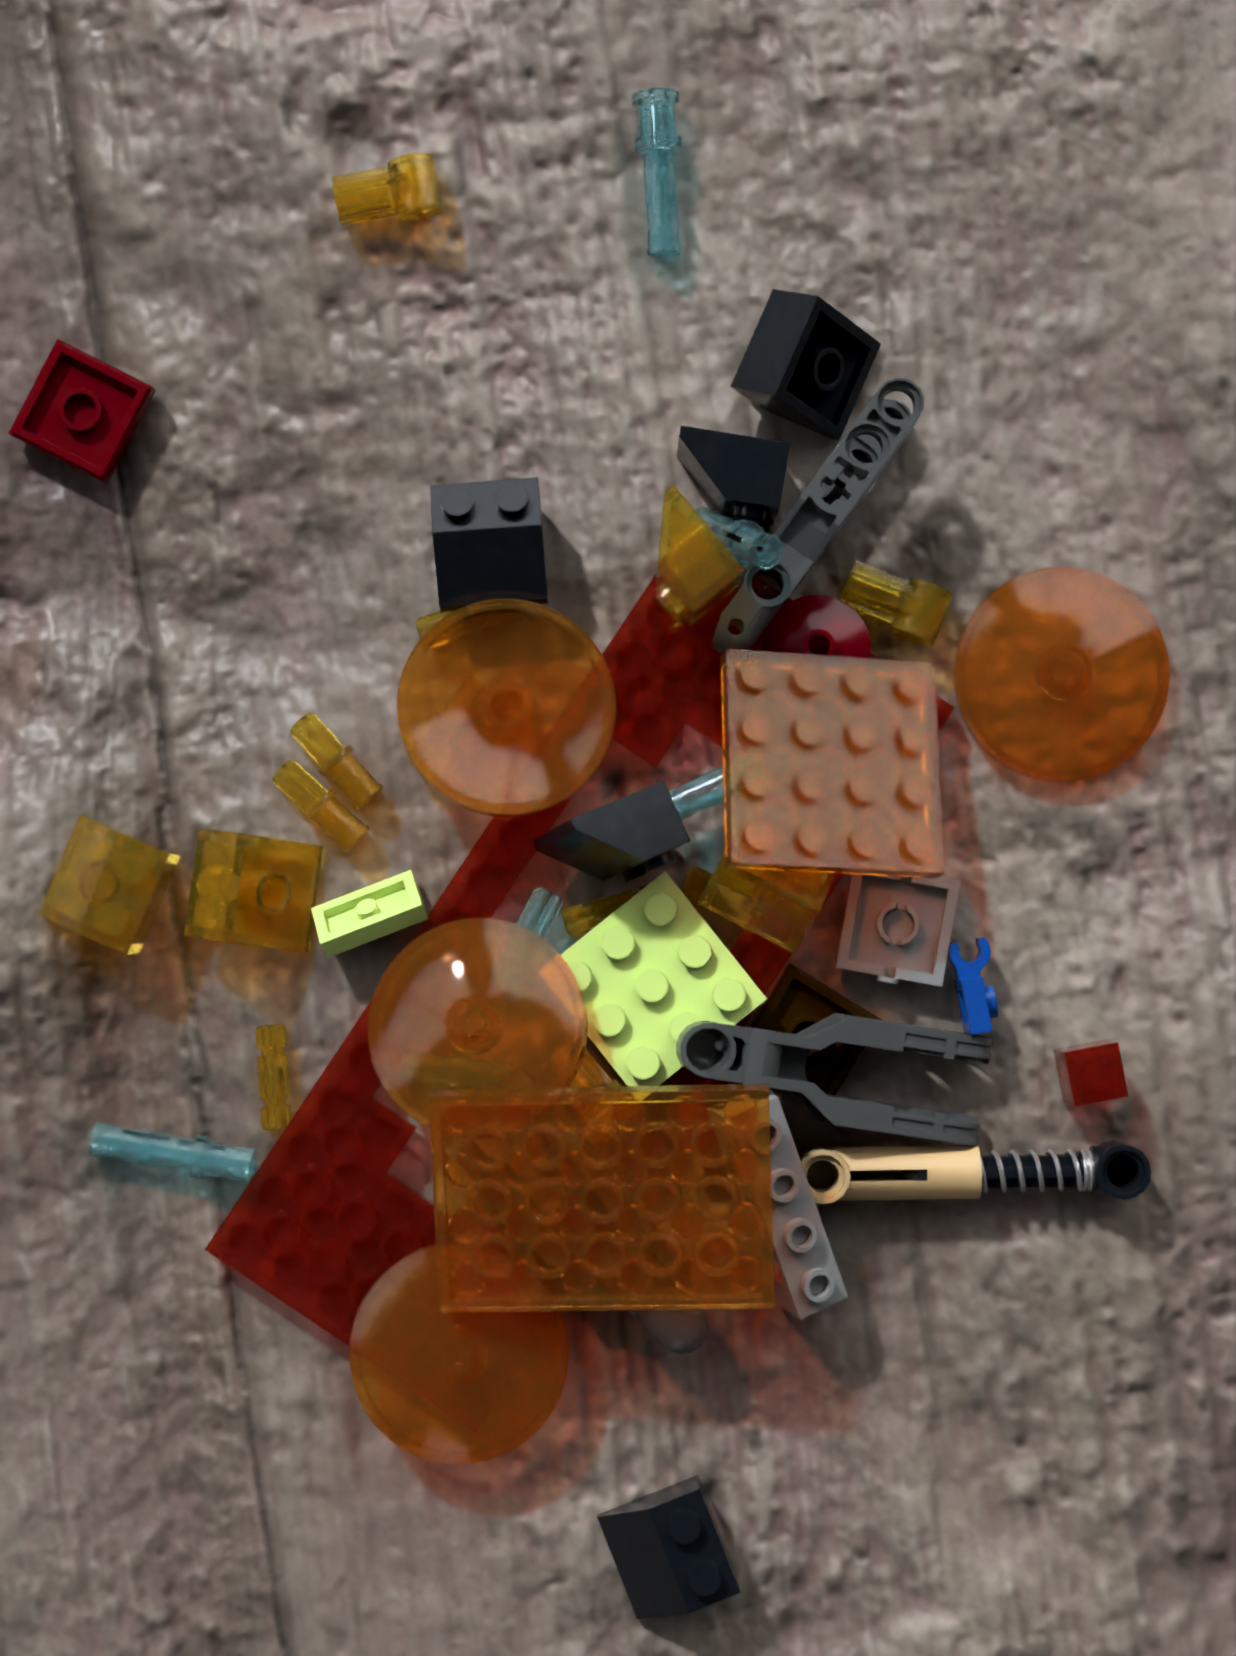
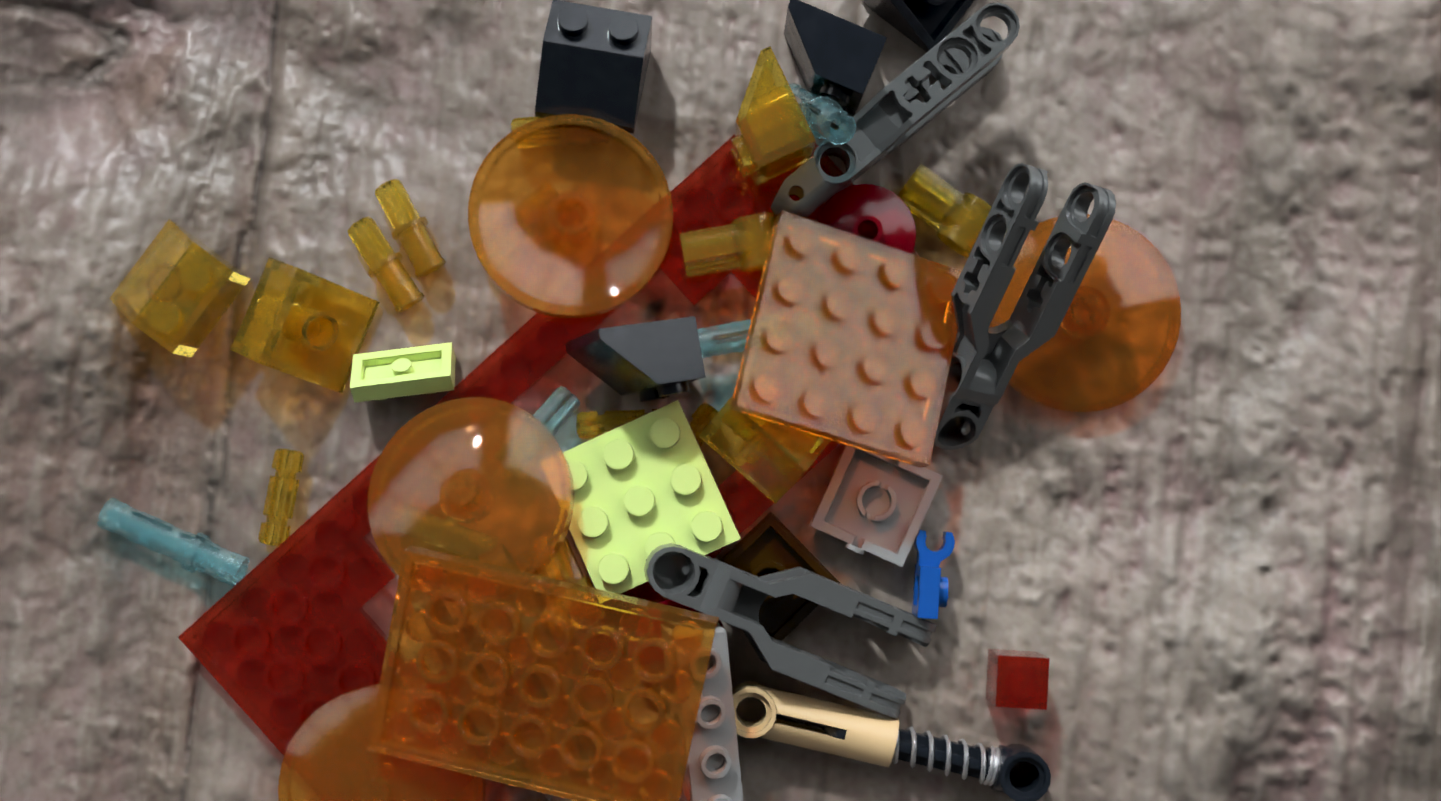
camera: 15 degrees right, 0 degrees up
none -> clear yellow piece [680,212,785,278]
none -> dark grey piece [924,163,1116,450]

